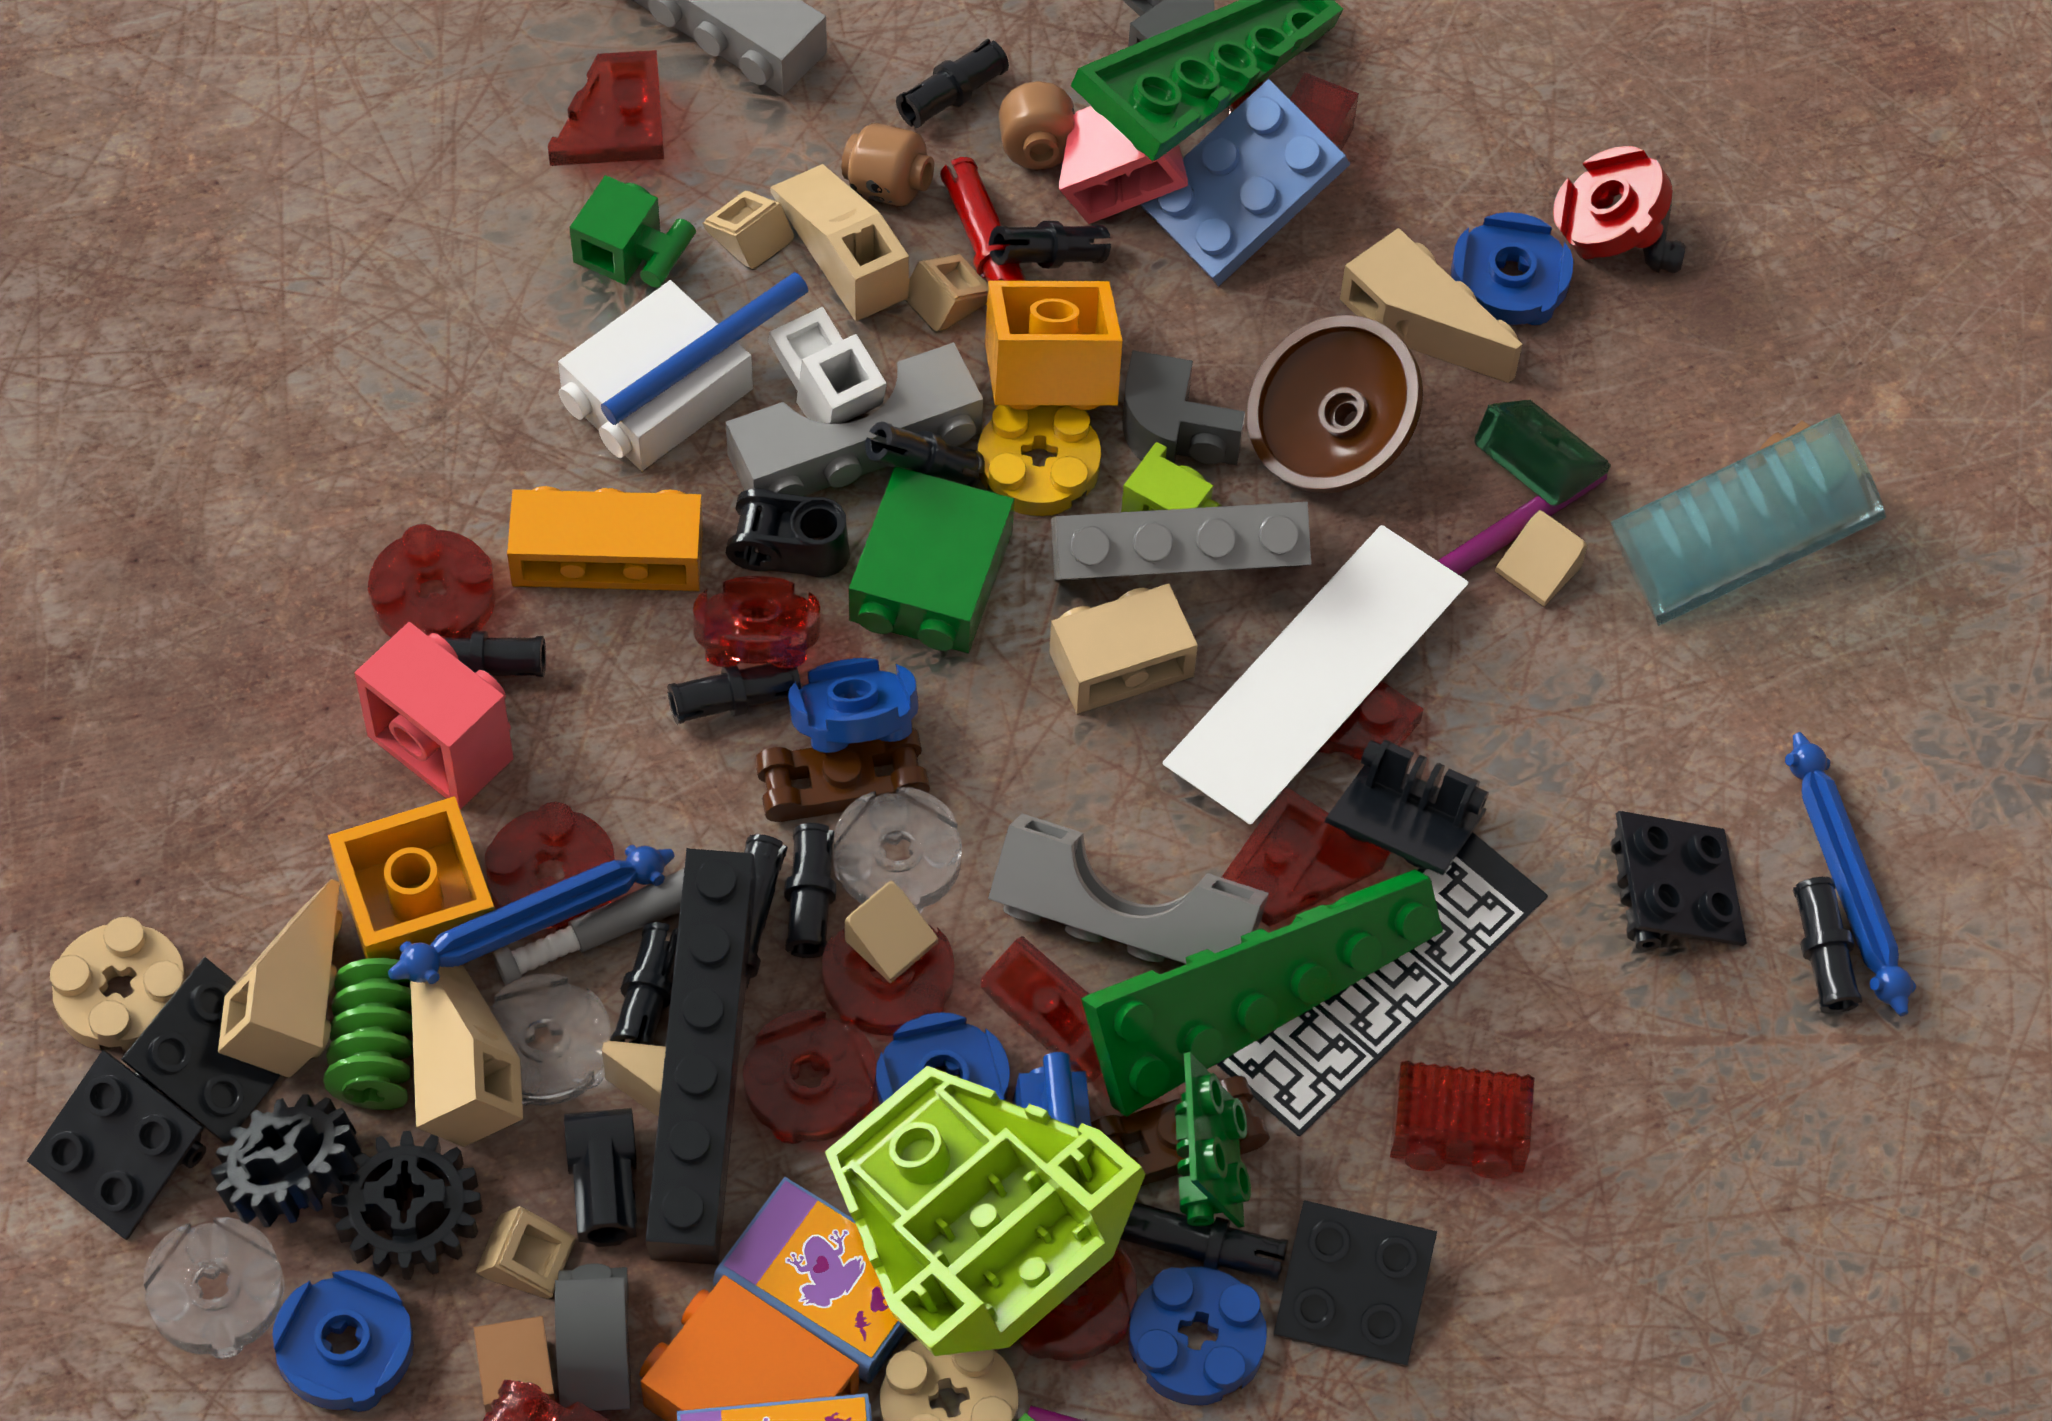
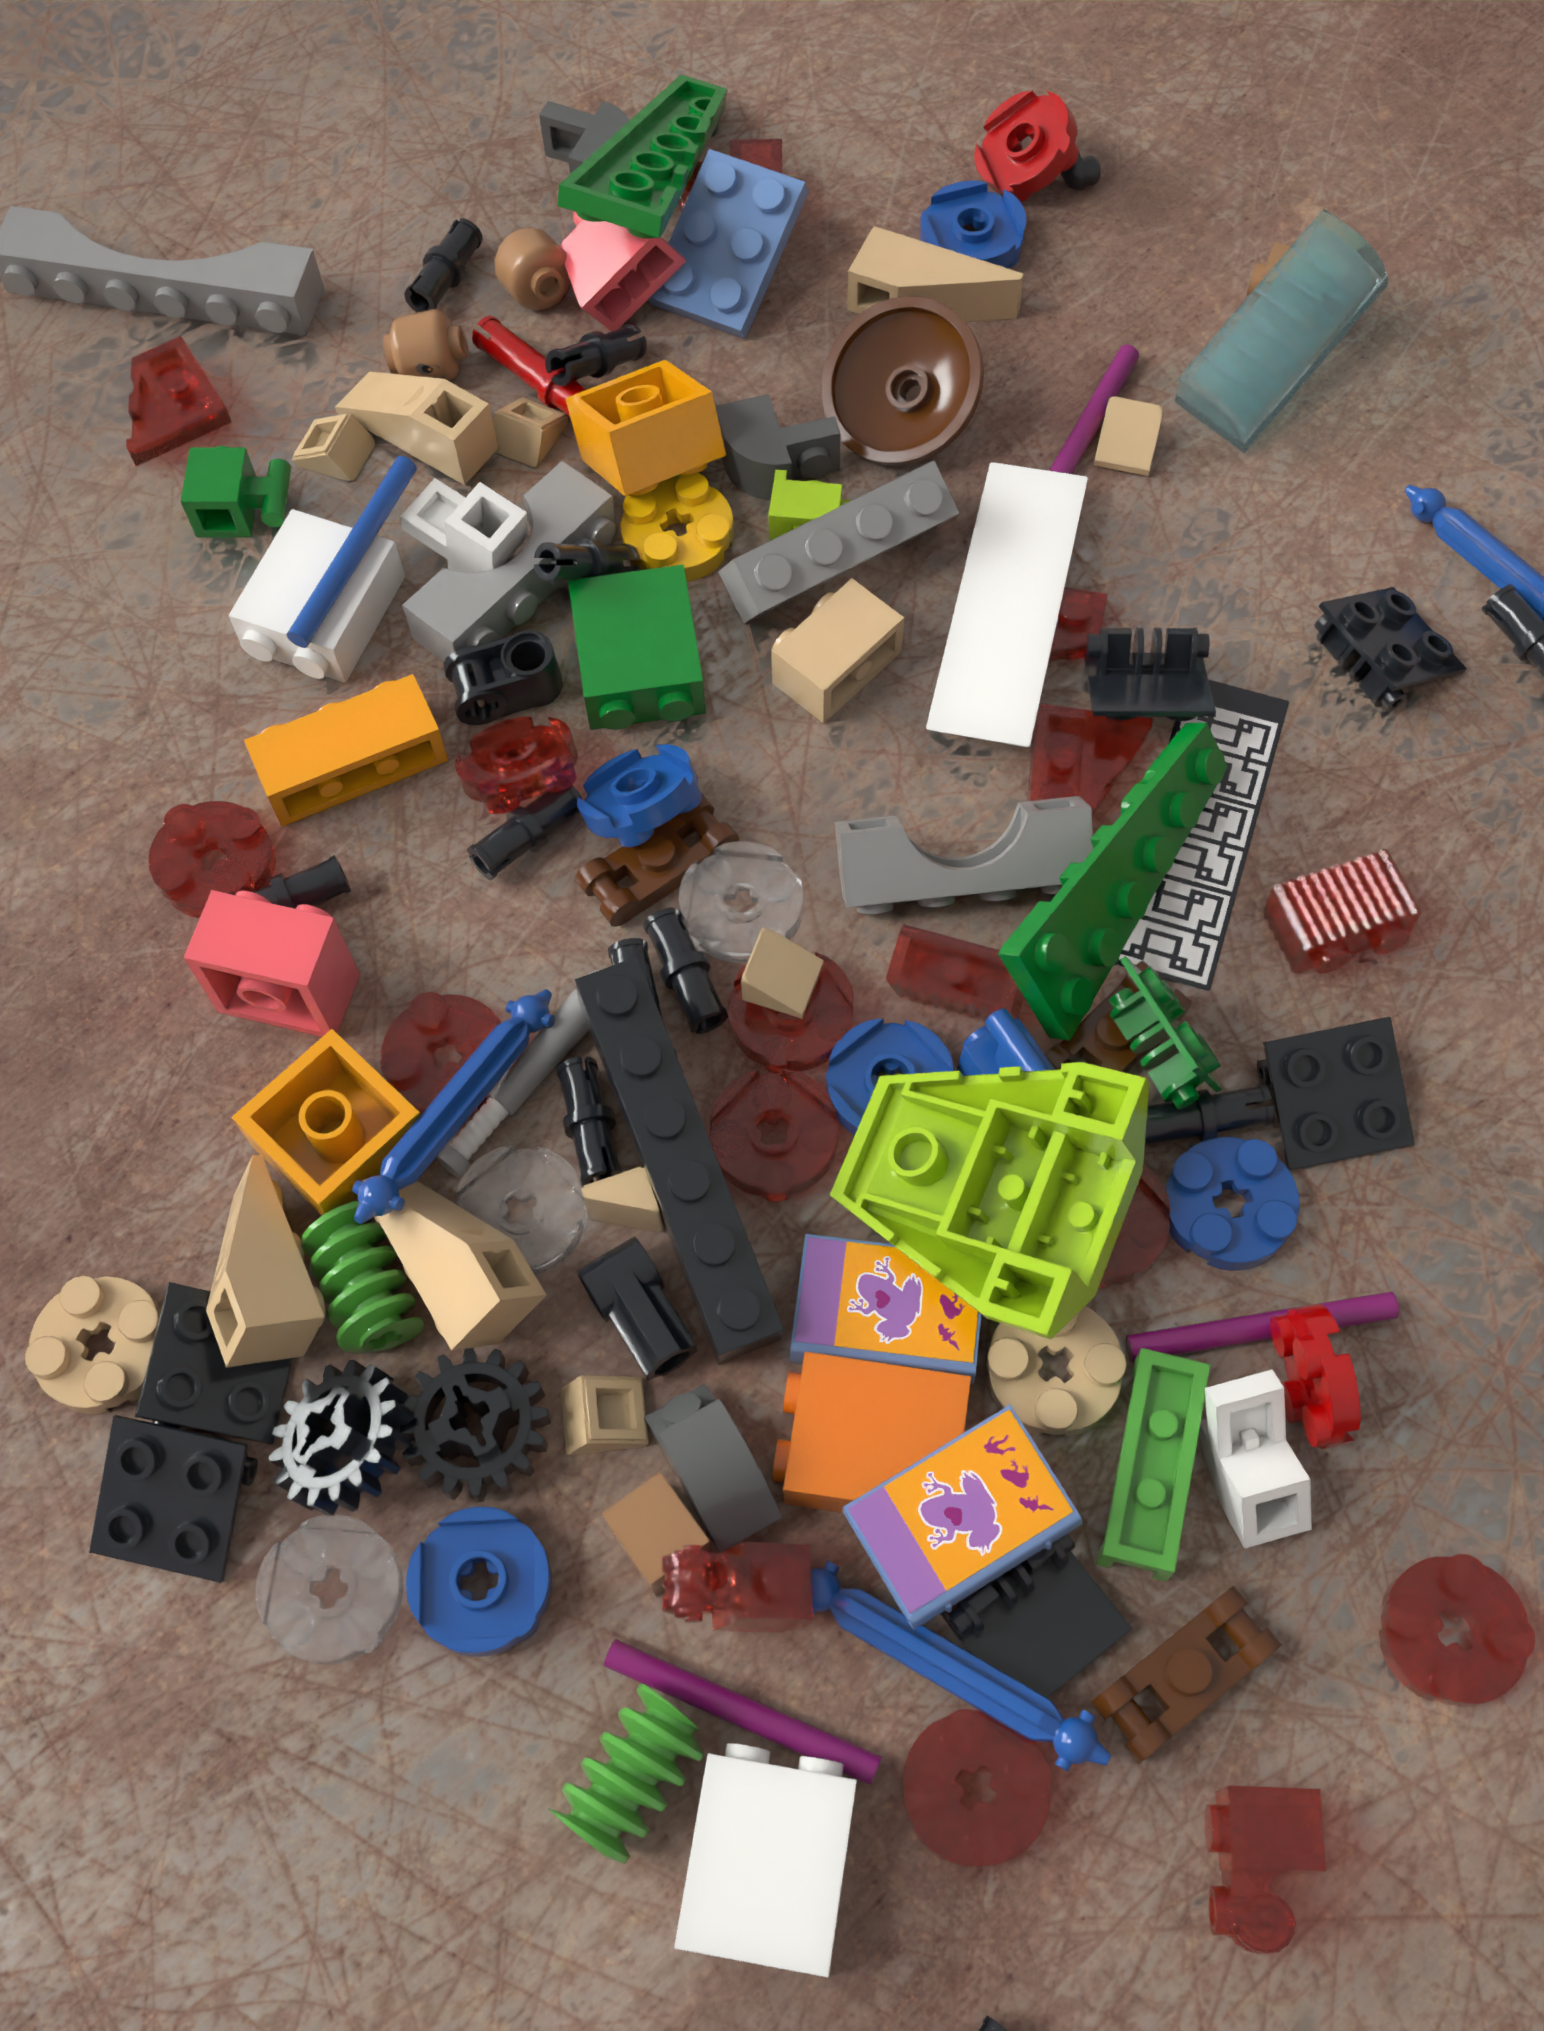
camera: 20 degrees left, 5 degrees up
clear green slope [1474,400,1611,506] -> none

